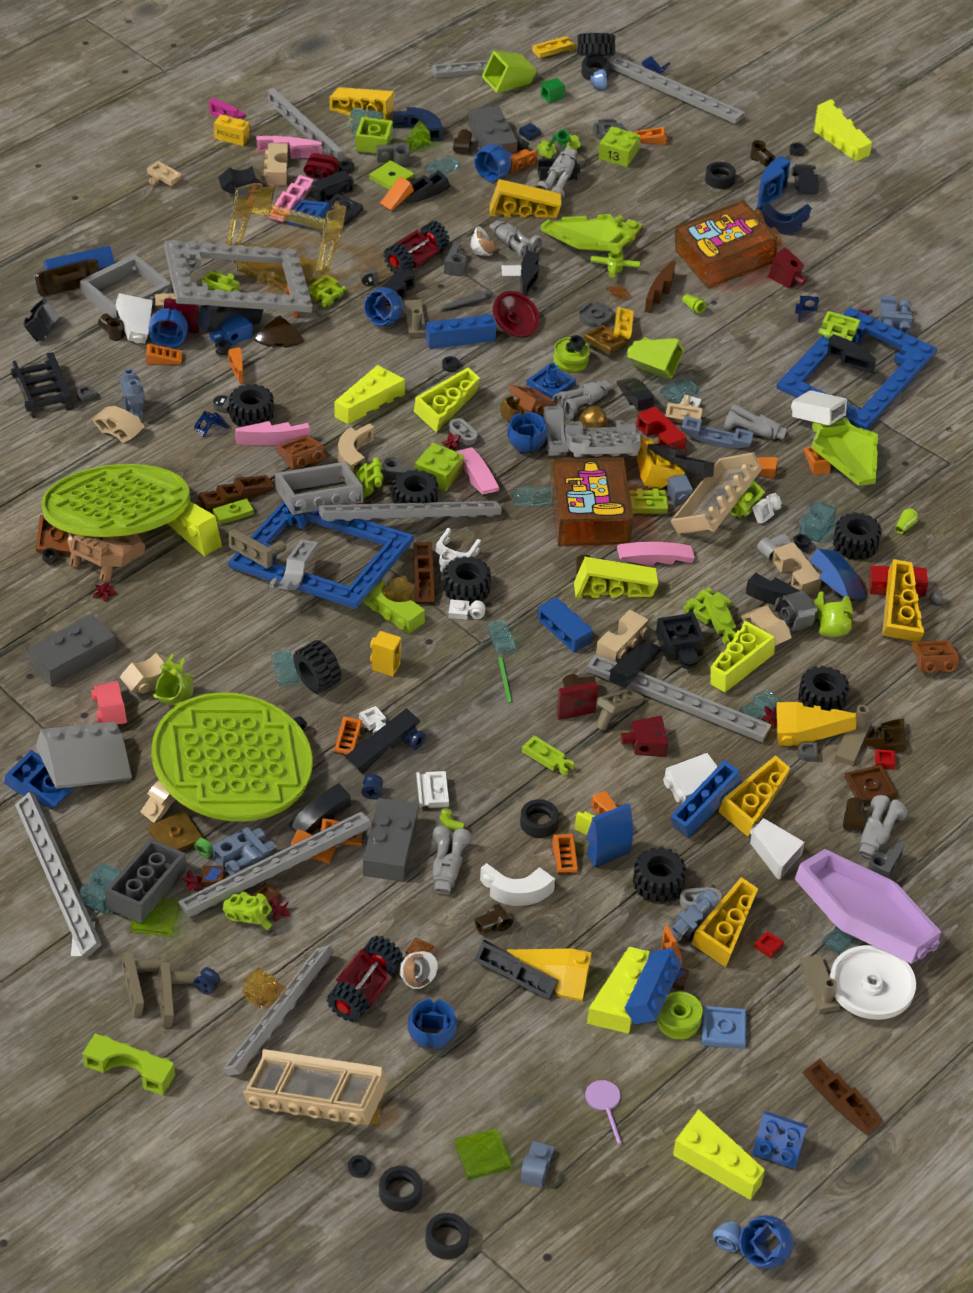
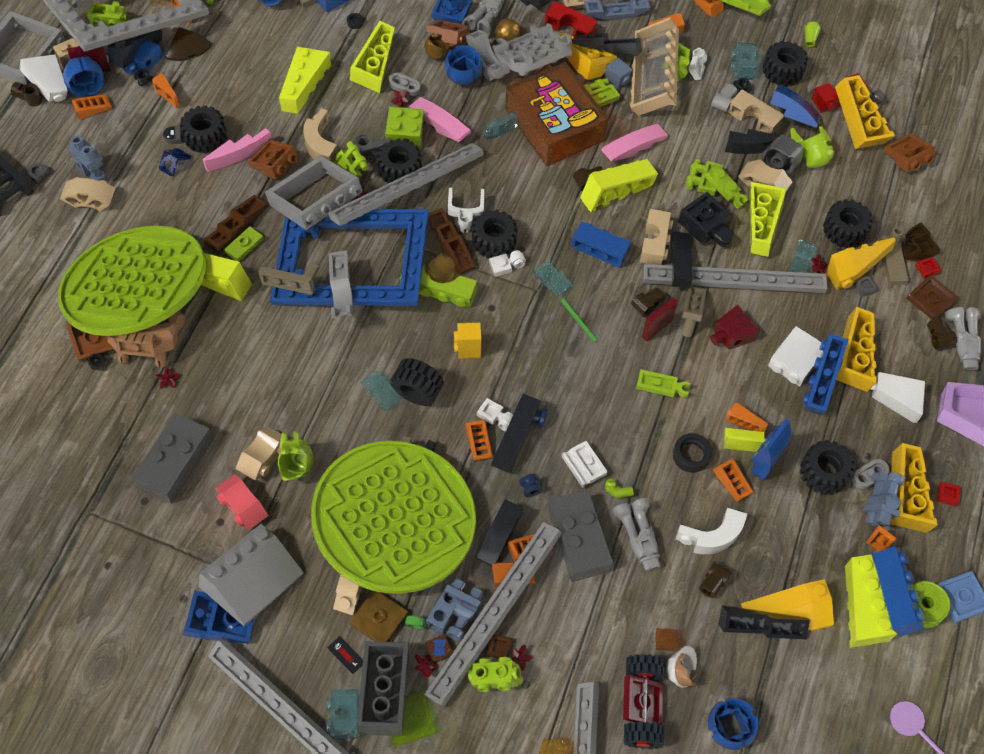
camera: 25 degrees left, 15 degrees up
none -> black sticker [327,636,363,674]

